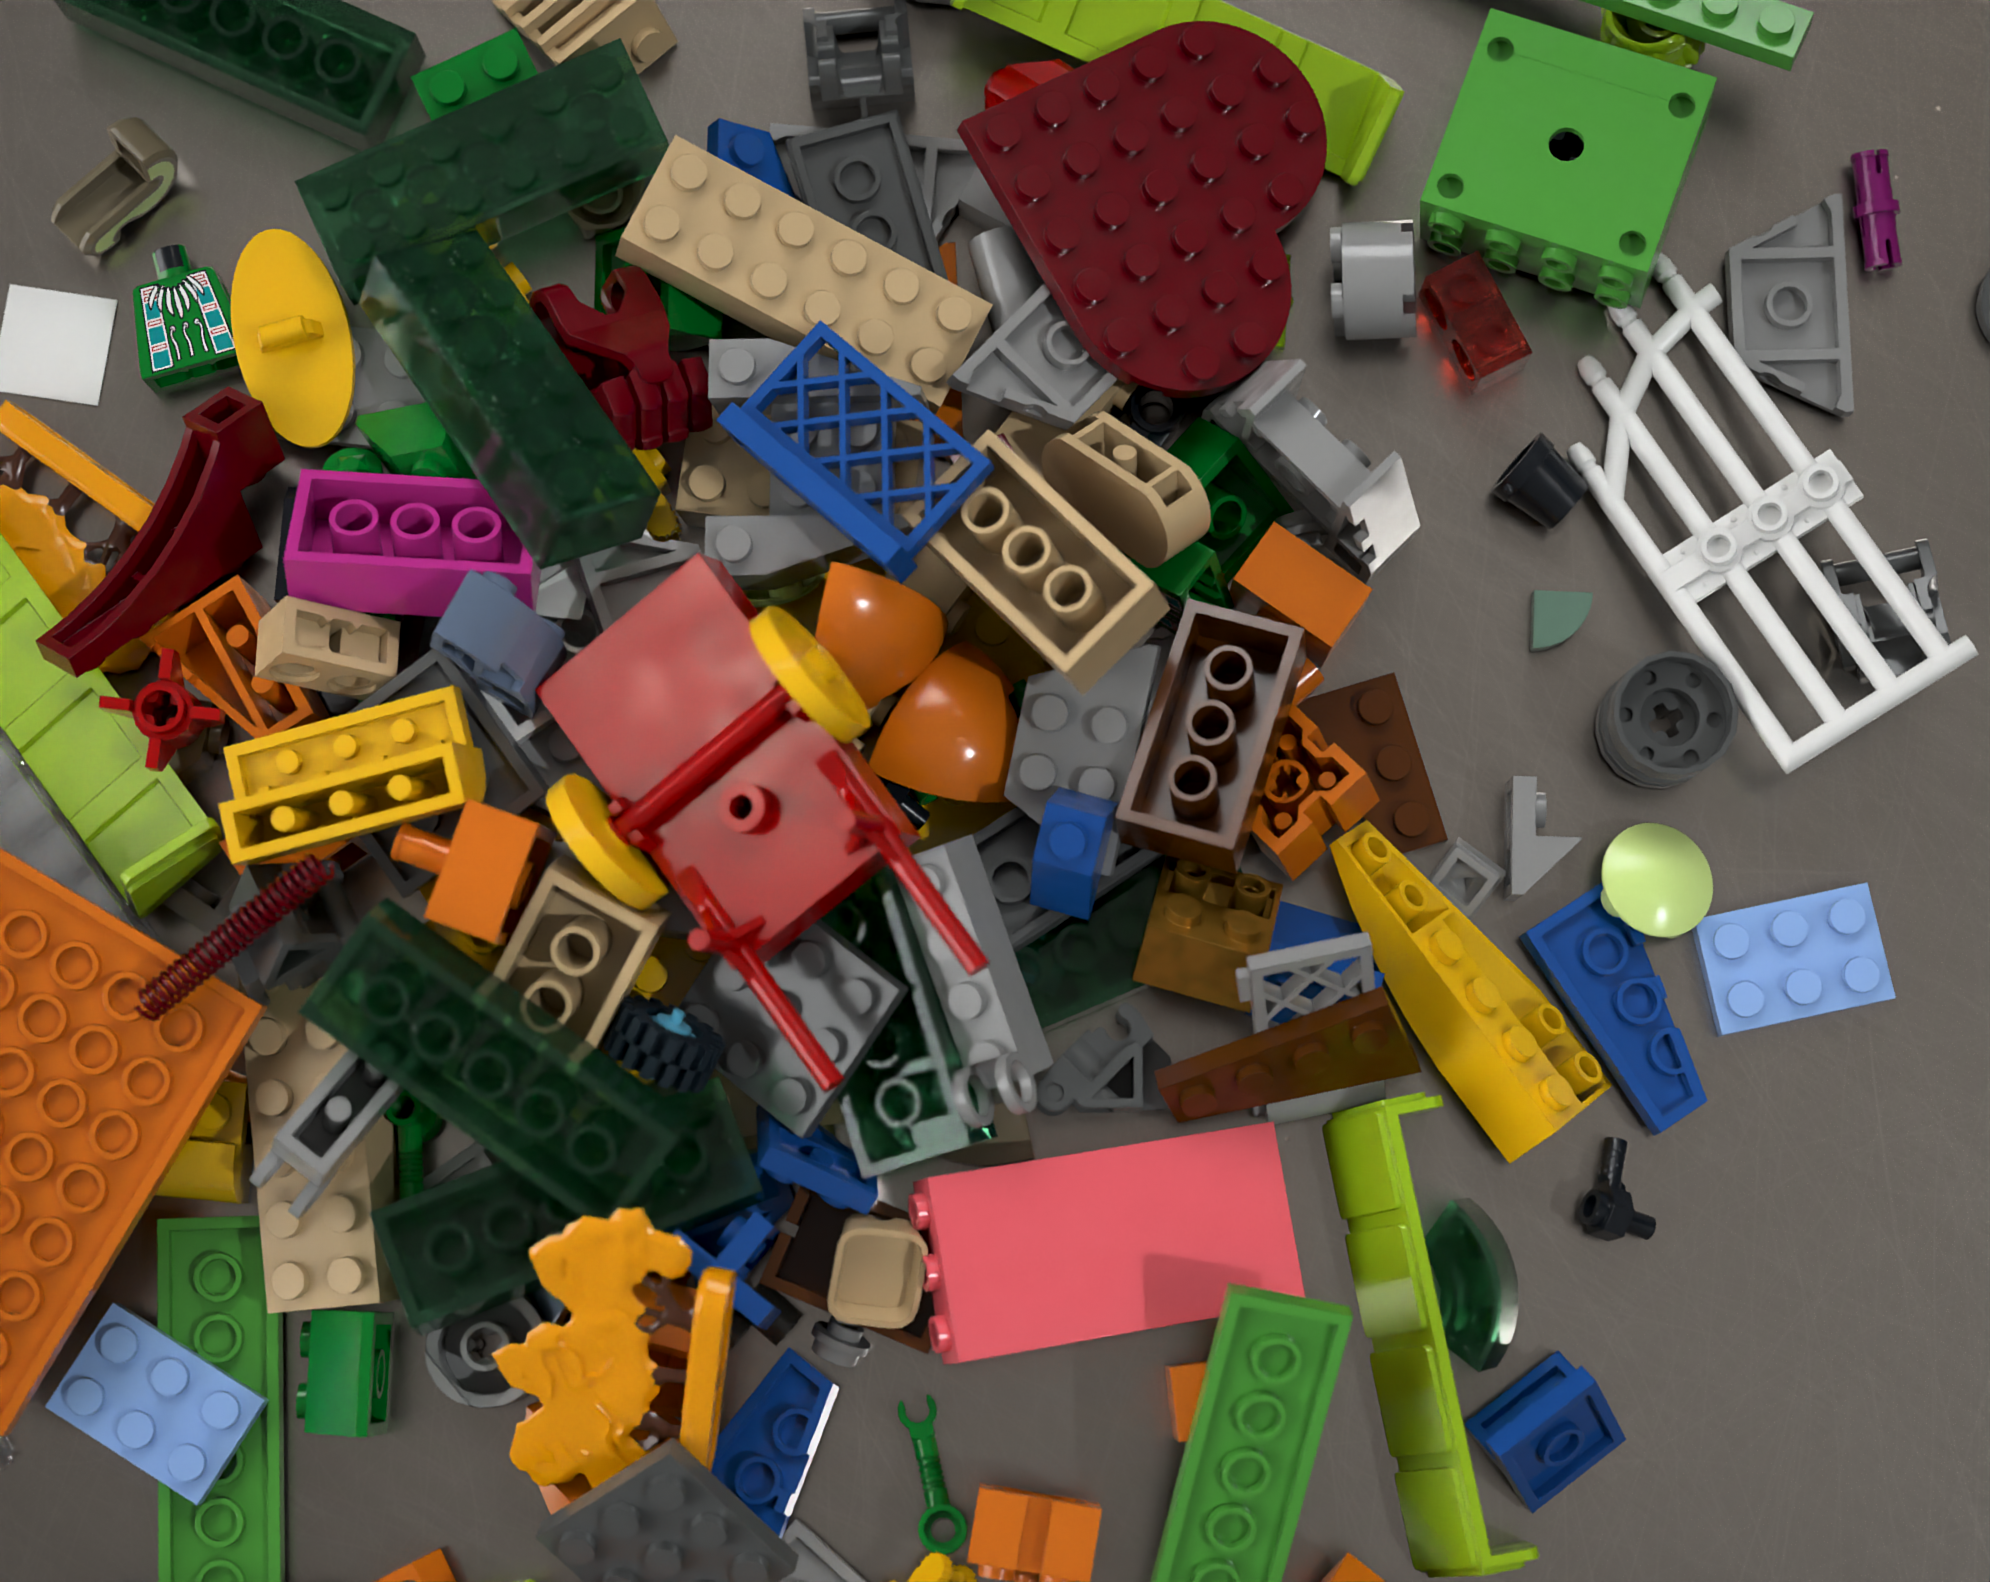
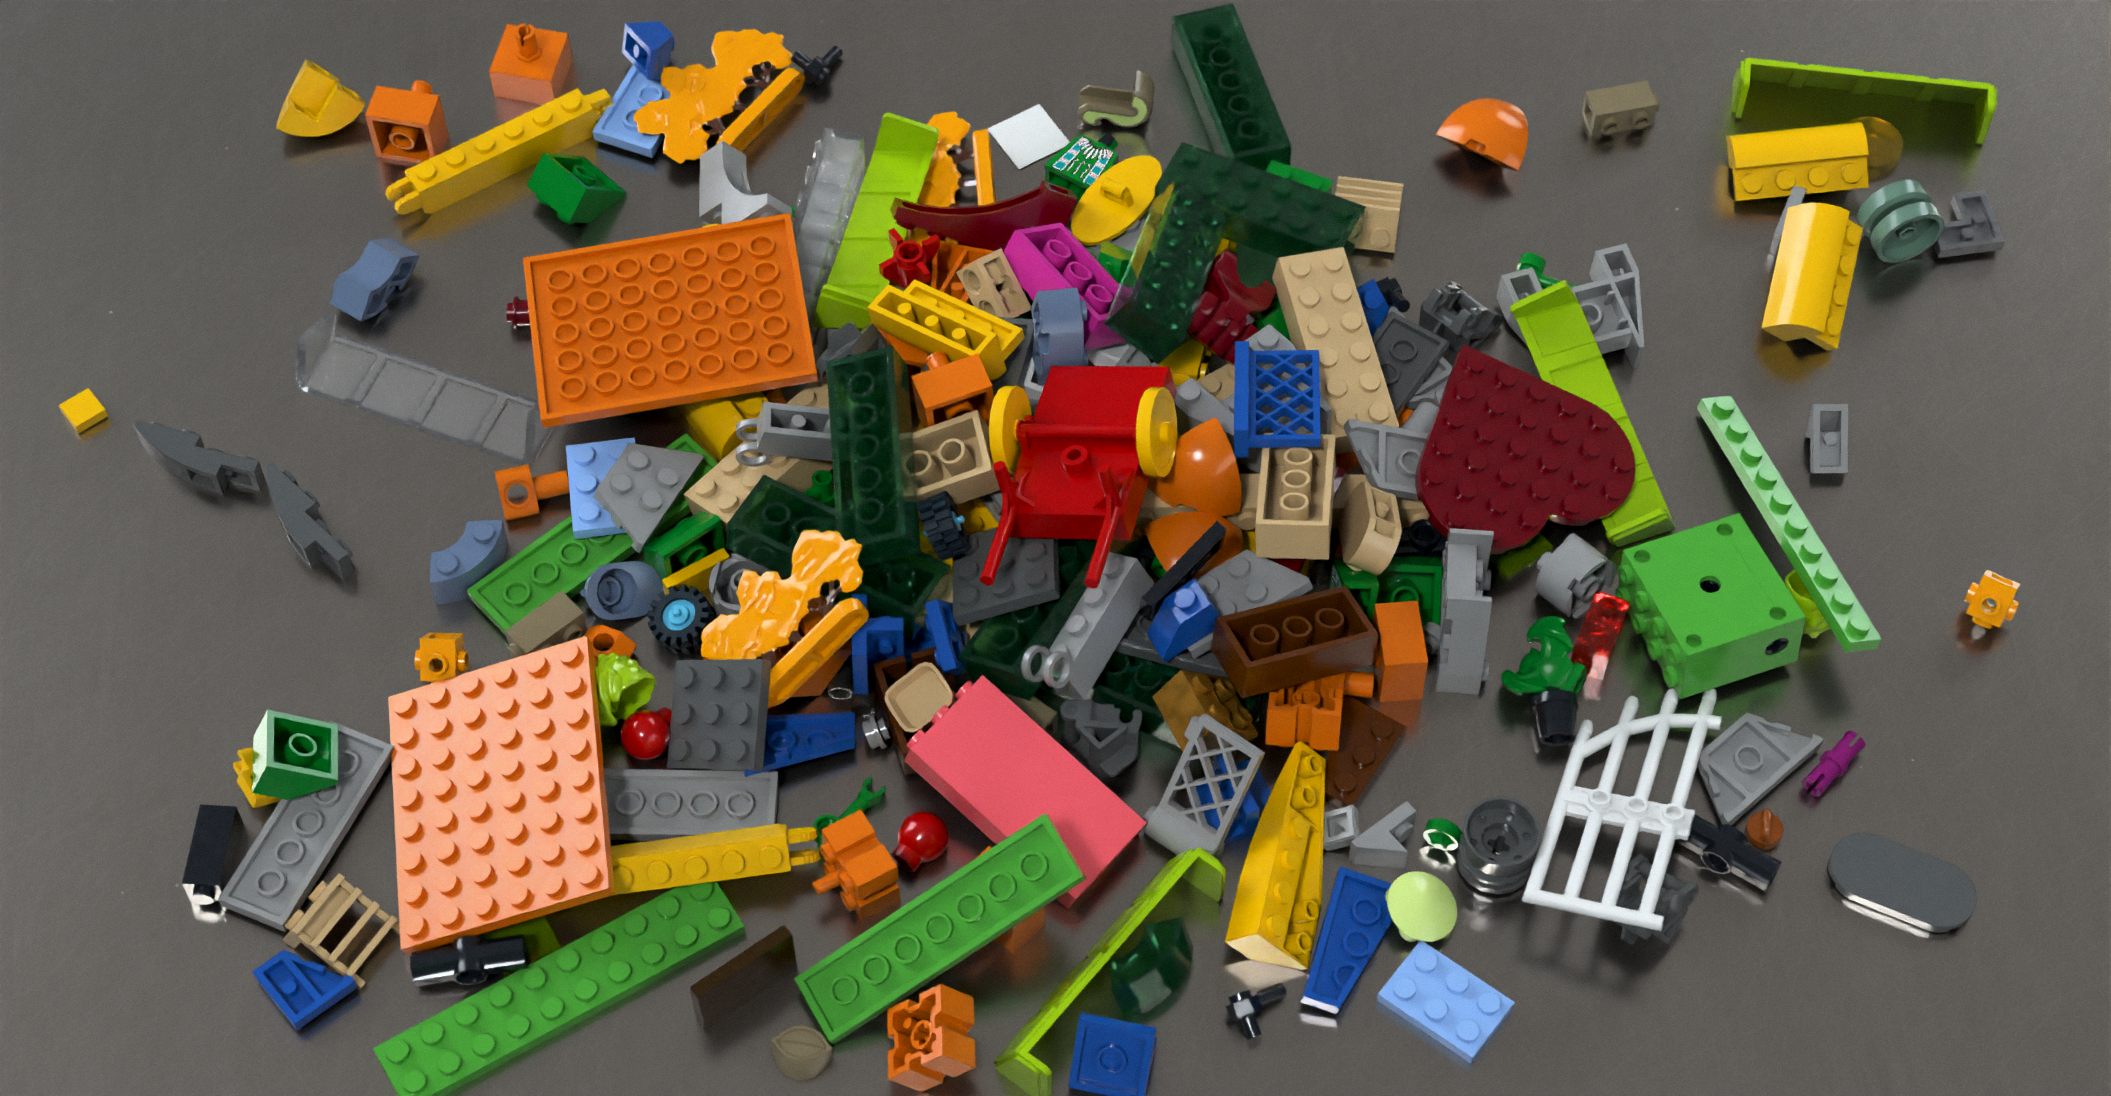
camera: 50 degrees right, 25 degrees down
dark red piece [135,853,335,1021] -> none
reddish brown wing [1154,986,1422,1123] -> none
sand green tile [1530,590,1593,651] -> none
none -> orange piece [494,464,570,522]
none -> sand blue piece [580,561,662,620]
none -> light grey wing [594,443,704,553]
none -> black wheel [647,585,717,654]
none -> yellow tile [662,548,730,595]
none -> red piece [891,812,949,872]
none -> black tile [1139,521,1226,621]
none -> black piece [1376,277,1410,312]
none -> green tile [1423,818,1462,850]
none -> green animal [1501,616,1586,696]
none -> black piece [1675,814,1782,891]
none -> dark orange tile [1745,808,1784,850]

